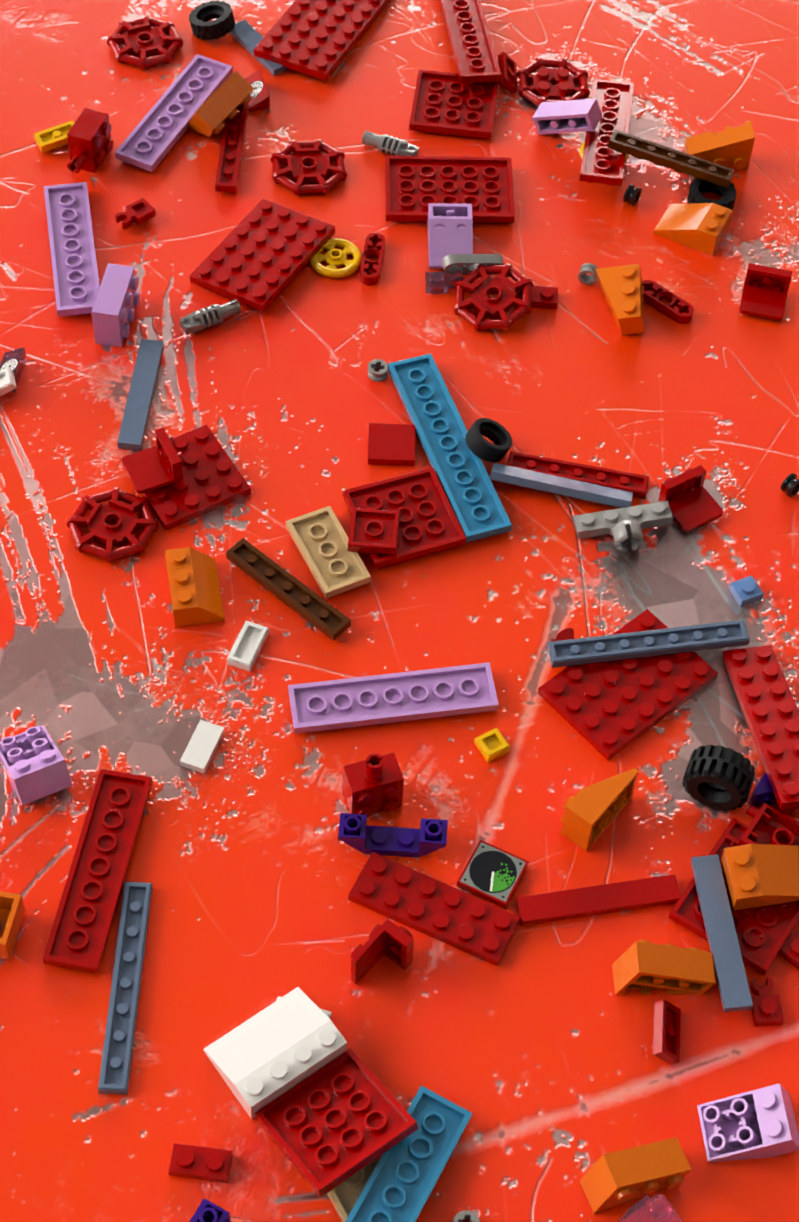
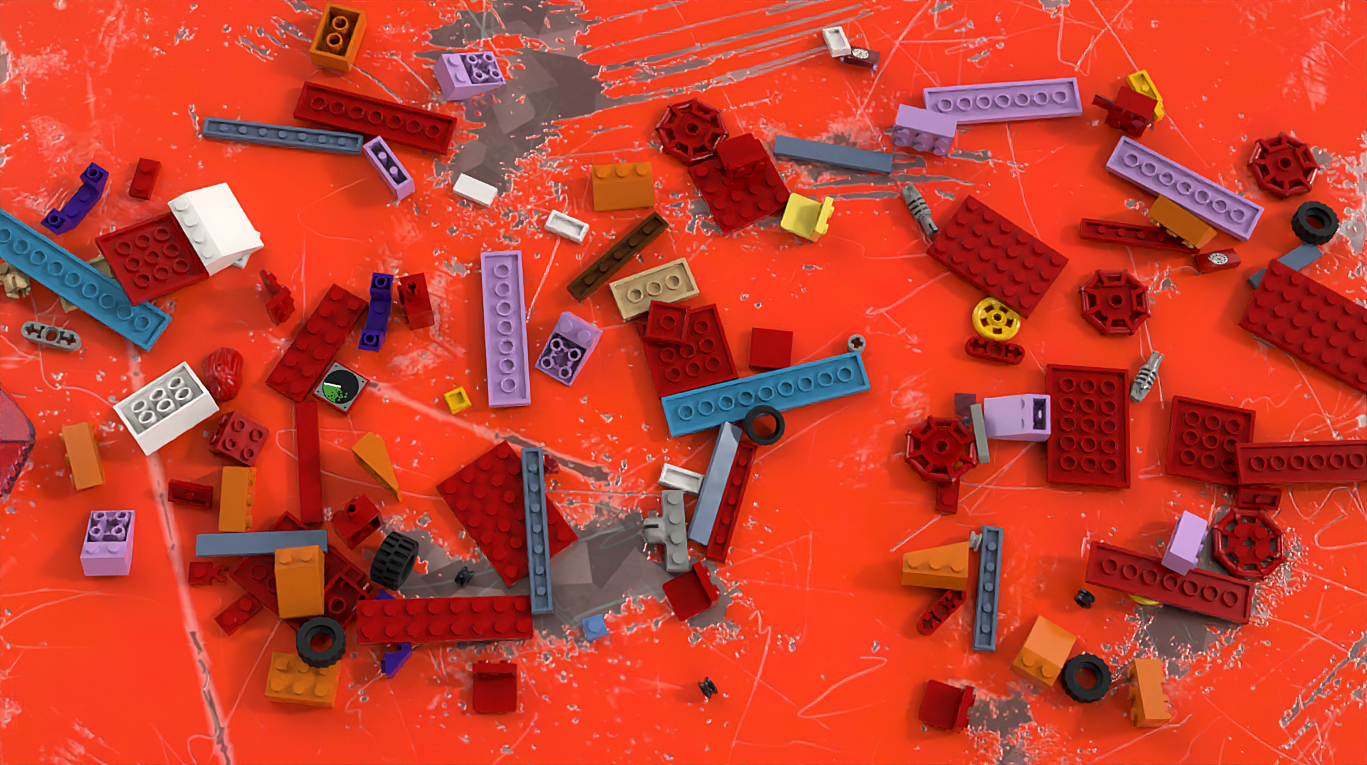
camera: 90 degrees right, 15 degrees up
red plate [115,198,156,229] -> none
reddish brown plate [608,129,735,188] -> none
none -> white slope [113,361,220,456]
none -> red hair [202,347,244,401]
none -> red bracket [208,411,269,467]
none -> red brick [330,493,384,551]
none -> lavender brick [363,136,415,201]
none -> black bush [454,566,475,588]
none -> lavender slope [534,311,603,386]
none -> white tile [658,463,705,497]
none -> light yellow bracket [780,193,834,242]
none -> sand blue tile [972,525,1003,653]

